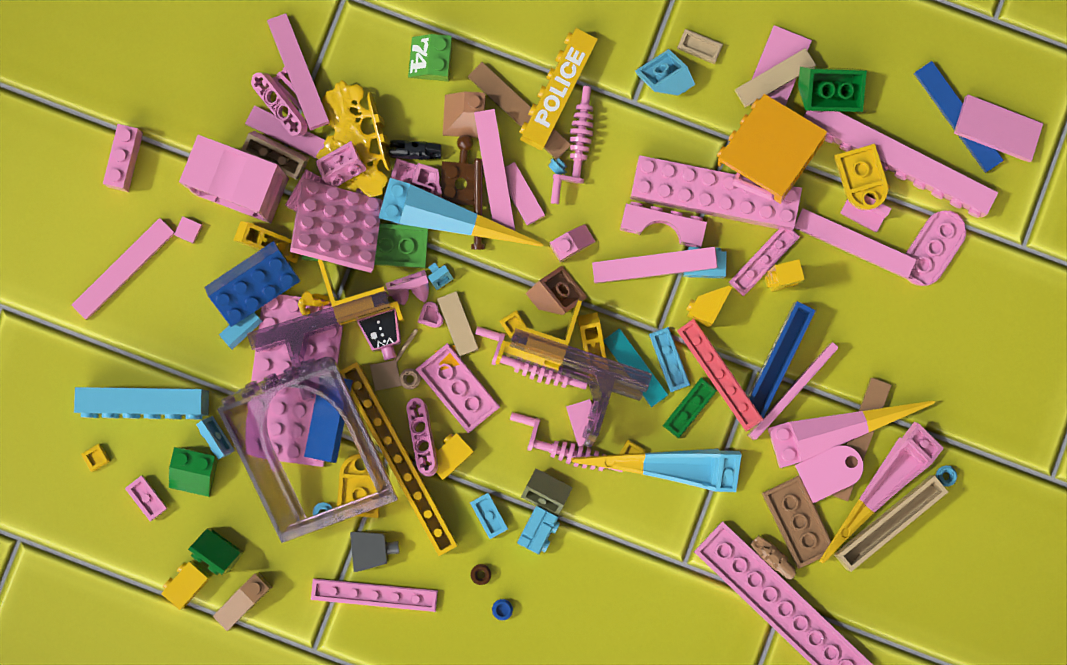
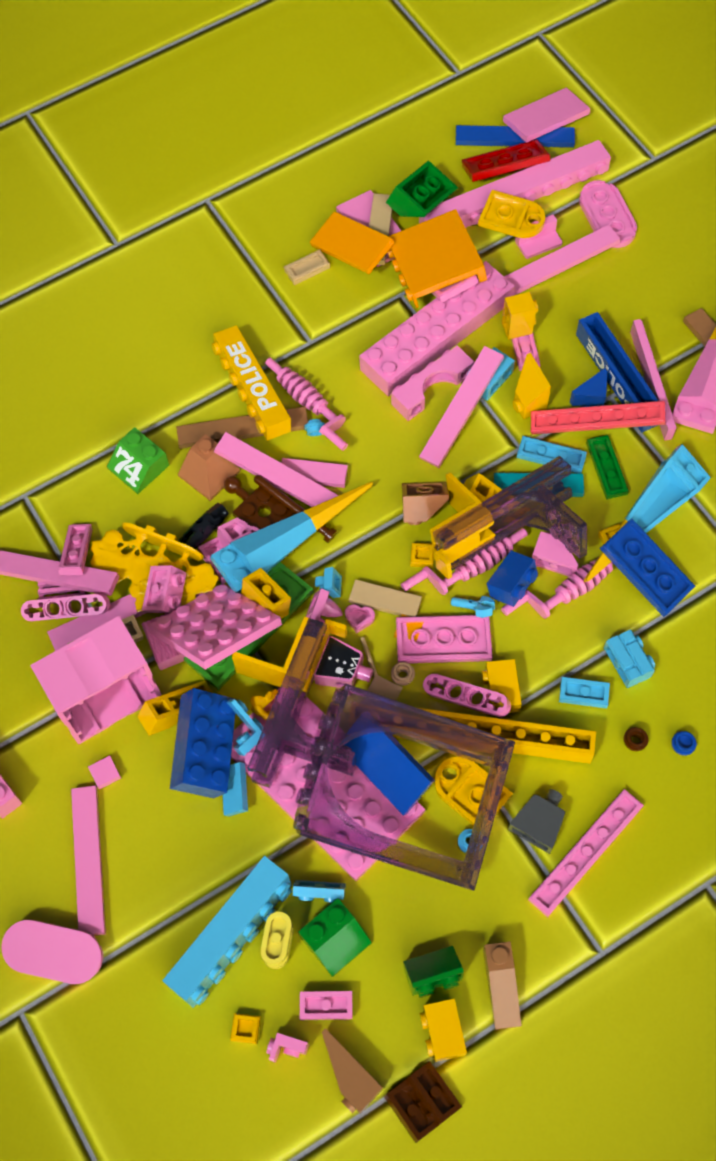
camera: 50 degrees left, 20 degrees down
olive brick [521,468,573,516] -> none
bright pink slope [550,224,596,263] -> none
medium azure slope [635,49,695,95] -> none
yellow arch [765,259,805,292] -> none
none -> bright pink tile [1,920,103,984]
none -> bright pink tile [58,524,92,576]
none -> medium azure bracket [227,699,266,756]
none -> yellow brick [241,568,291,619]
none -> light yellow brick [261,912,294,969]
none -> bright pink bracket [266,1033,309,1063]
none -> light orange tile [309,211,395,274]
none -> medium nougat slope [322,1028,383,1114]
none -> reddish brown slope [384,1061,462,1143]
none -> medium azure bar [451,596,495,618]
none -> red tile [461,139,550,182]
none -> blue brick [486,551,538,607]
none -> yellow brick [502,292,538,340]
none -> blue slope [570,368,608,407]
none -> blue tile [599,519,695,617]

